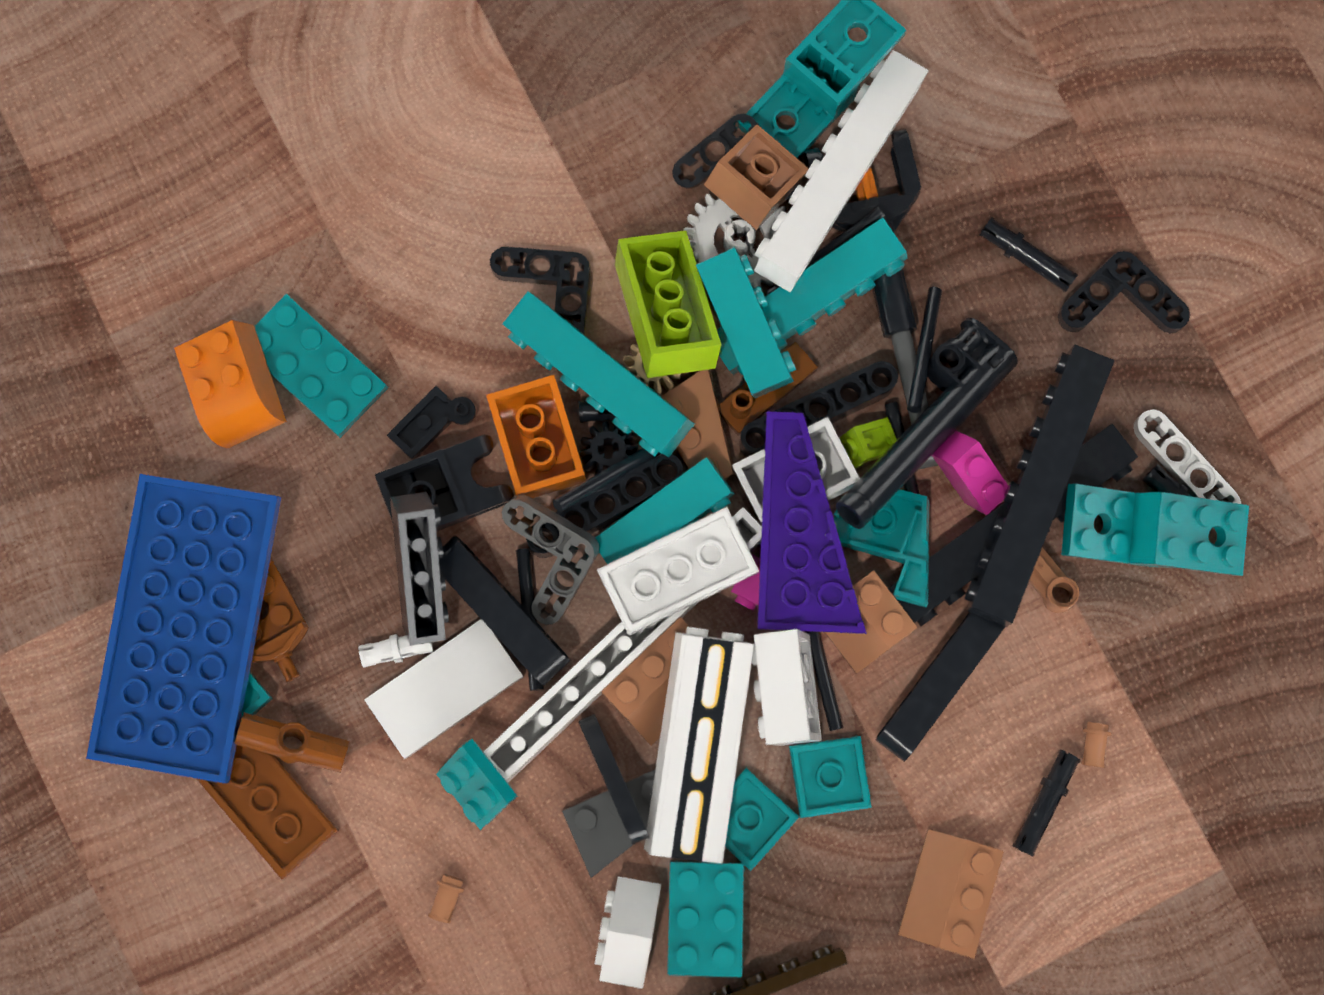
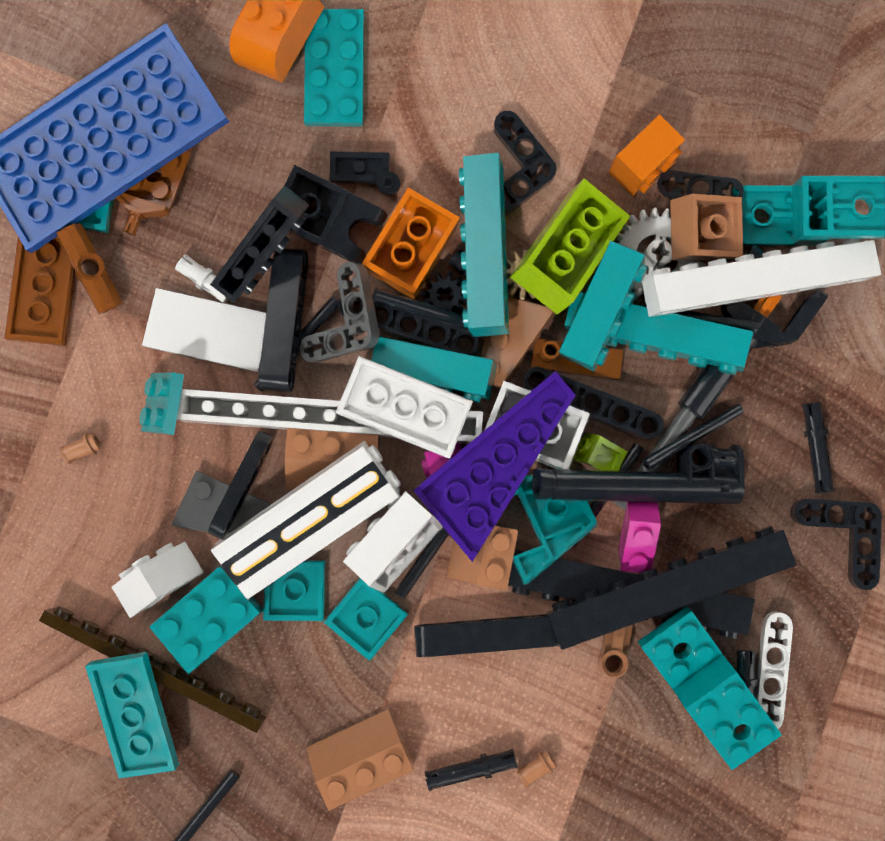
camera: 50 degrees right, 5 degrees up
none -> orange brick [608,114,685,197]

